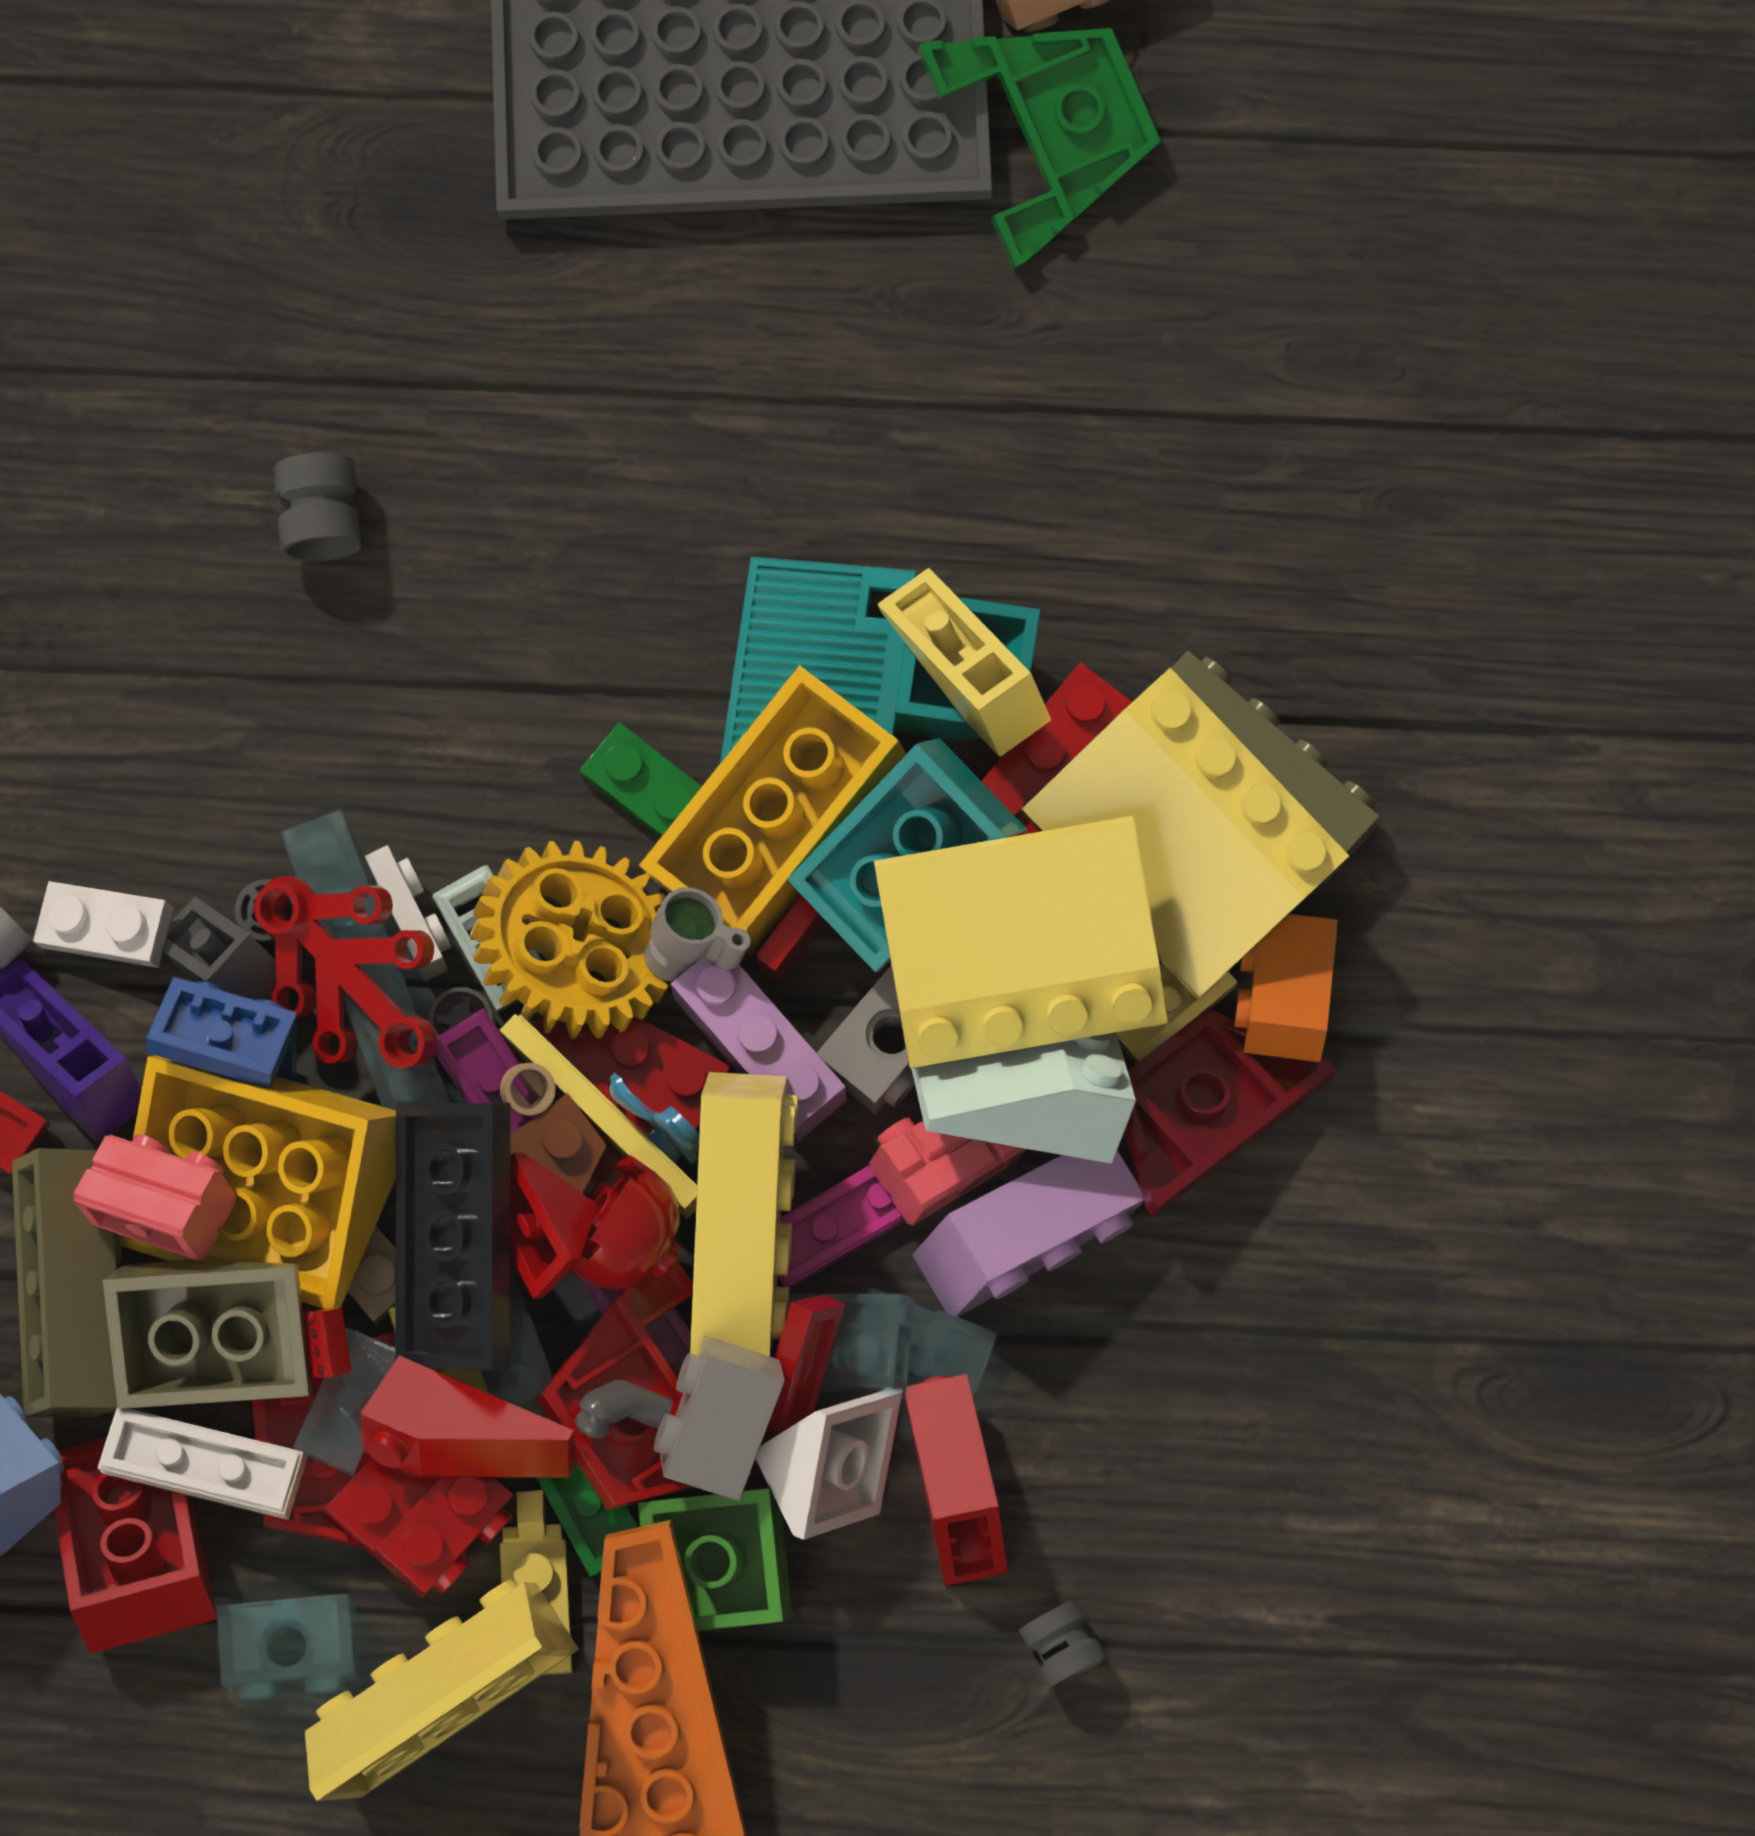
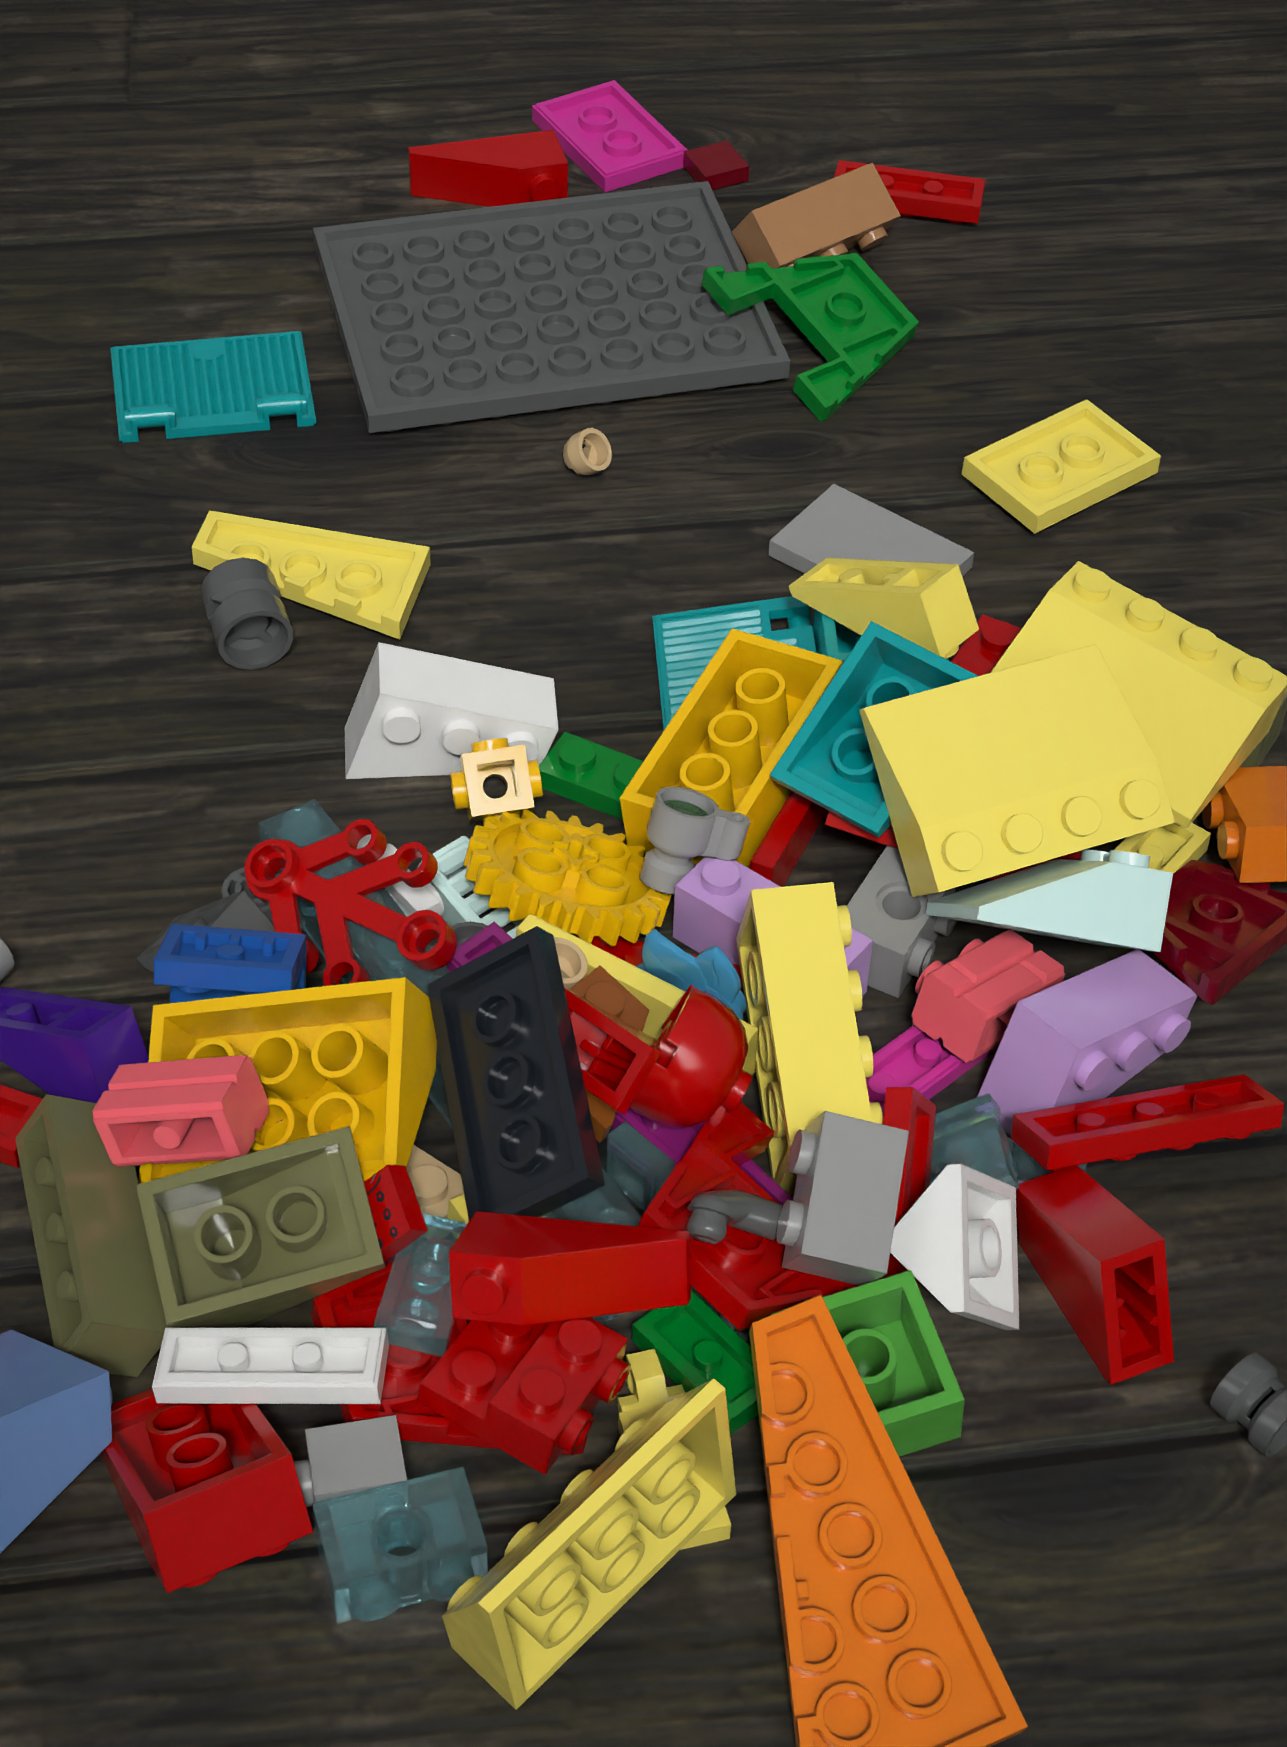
camera: 15 degrees left, 30 degrees down
white plate [33,881,174,968] -> none
none -> teal window [110,331,316,443]
none -> light yellow wing [192,510,431,640]
none -> light grey brick [294,1415,409,1535]
none -> white wedge [344,642,558,779]
none -> yellow brick [450,738,543,824]
none -> tan hinge [563,428,612,476]
none -> light grey tile [768,484,974,577]
none -> light yellow plate [962,399,1161,534]
none -> red plate [1011,1074,1284,1171]

